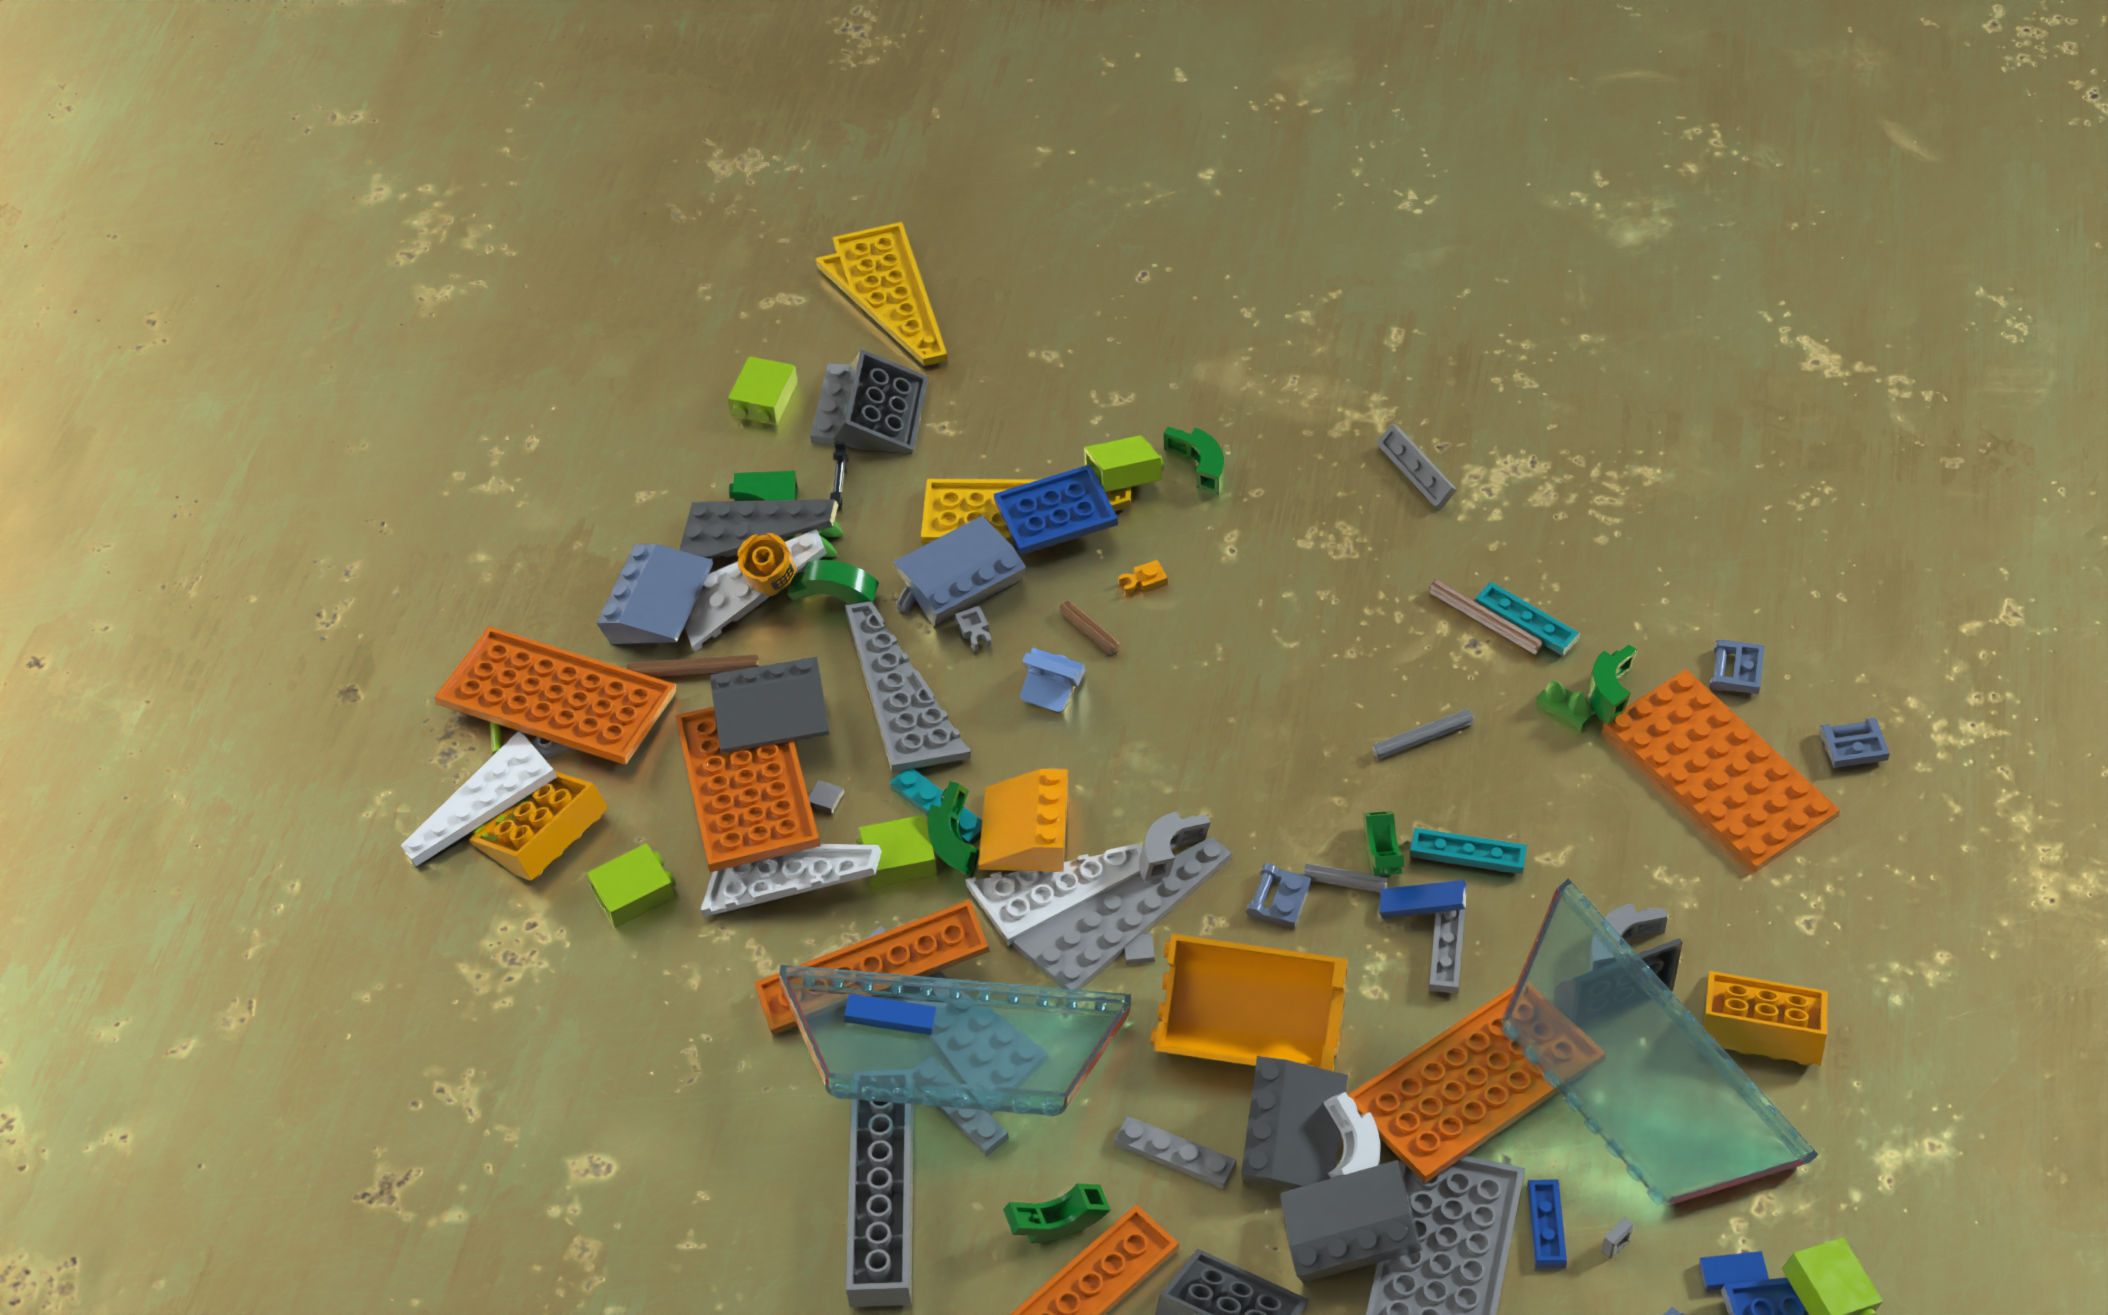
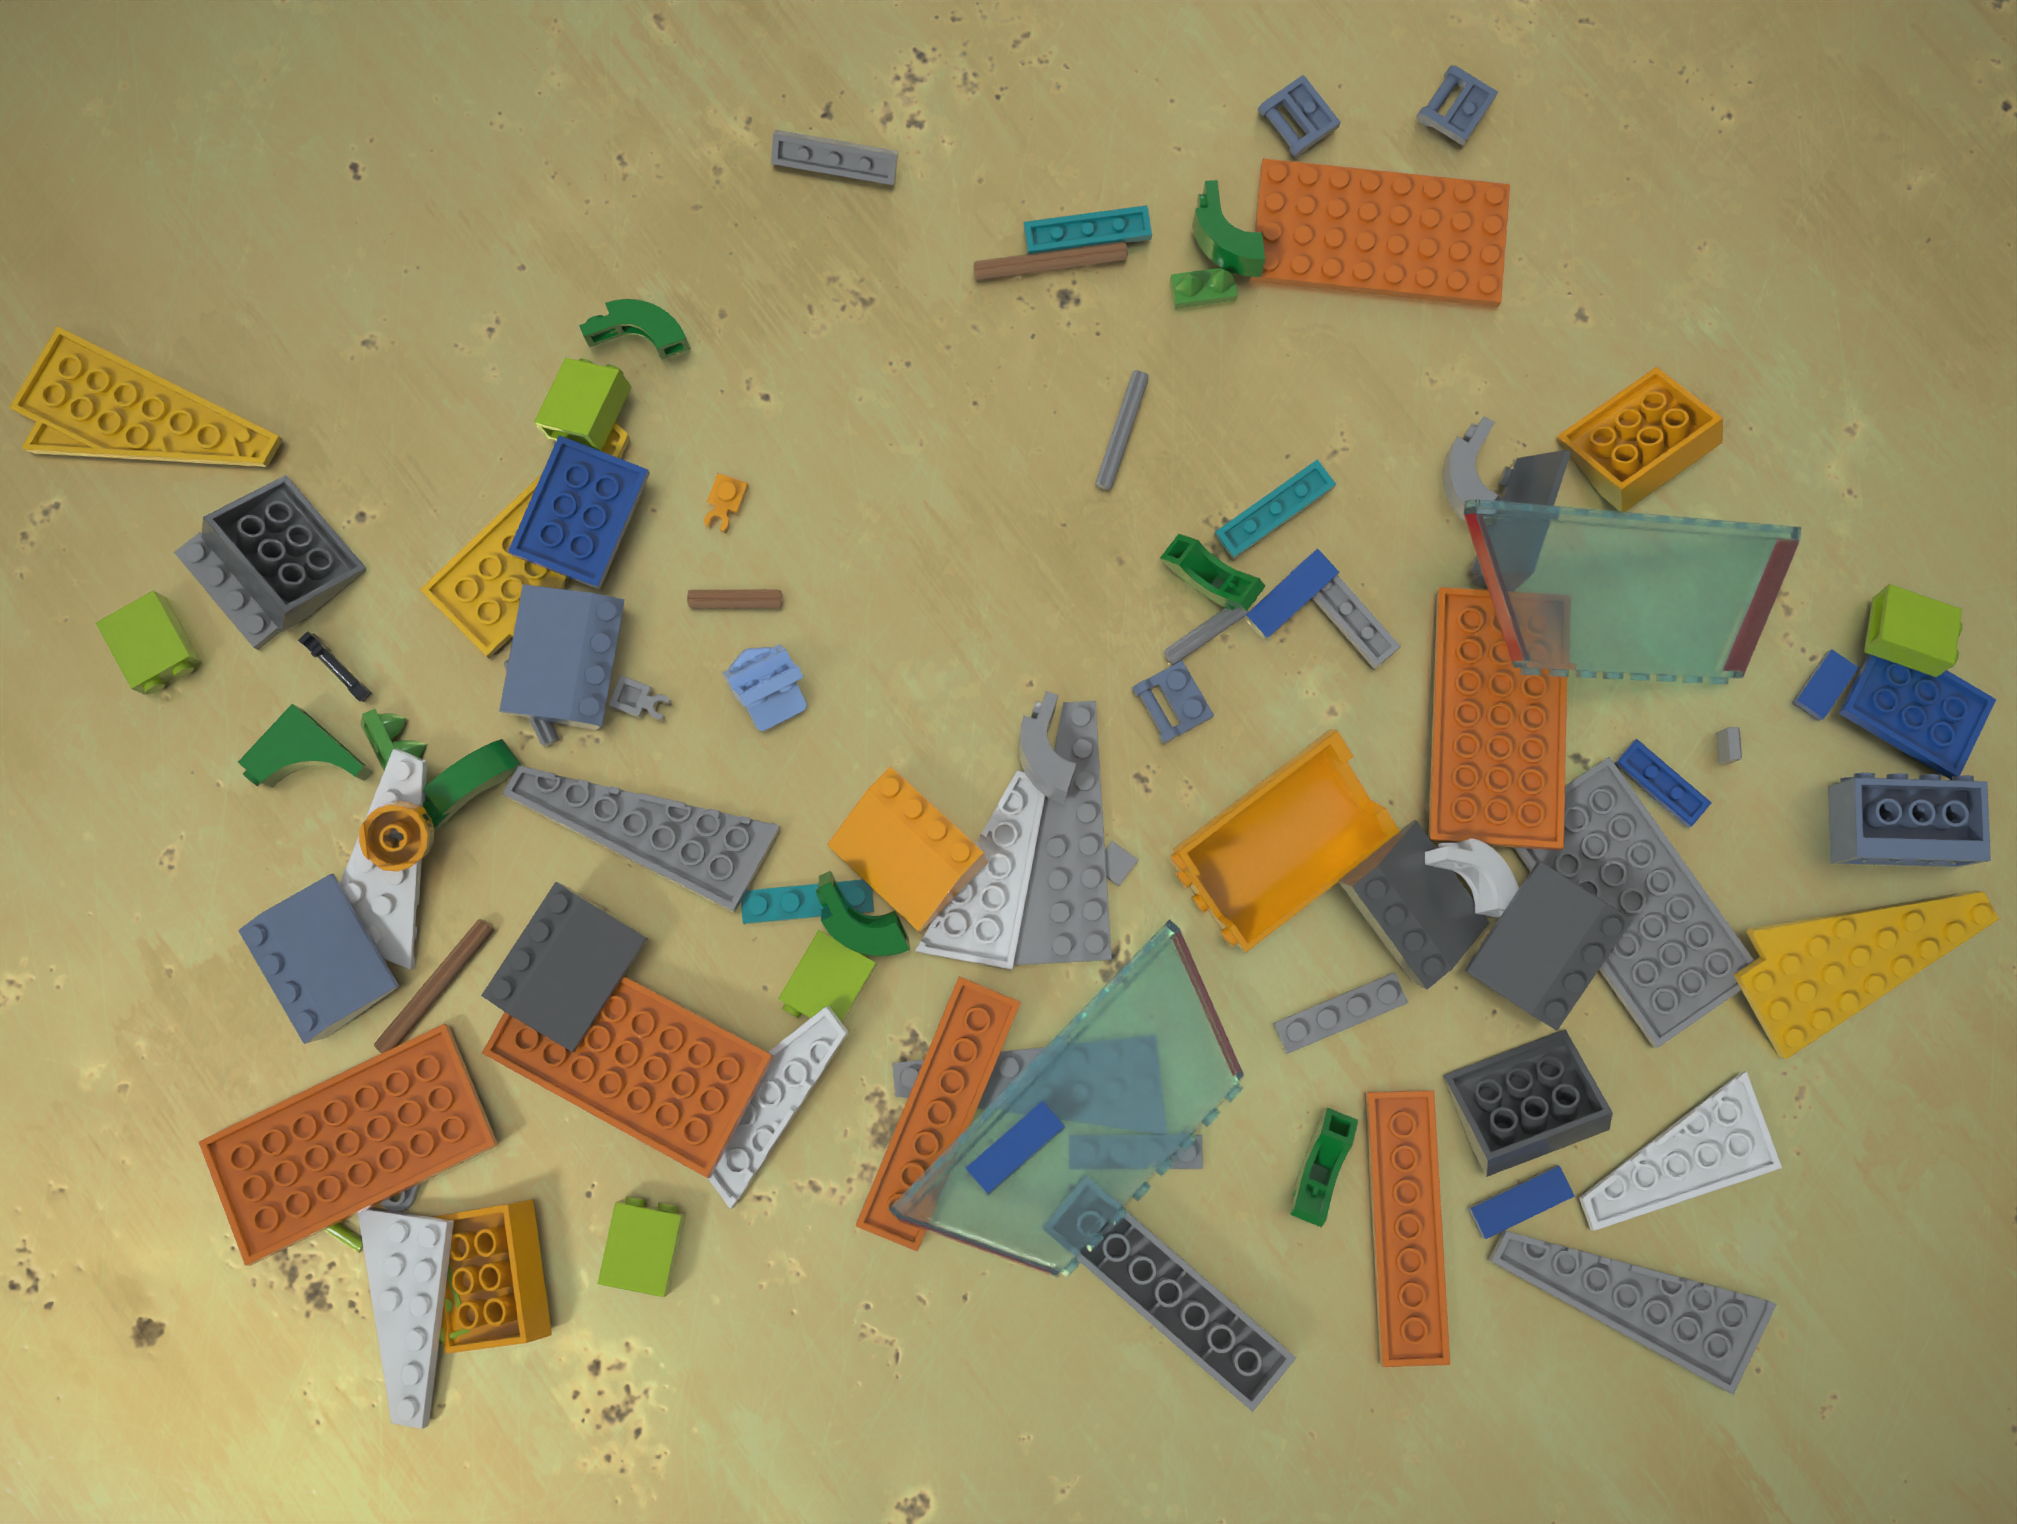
camera: 55 degrees left, 30 degrees up
dark grey wing [679,499,838,559] -> none
light grey tile [808,780,844,814] -> none

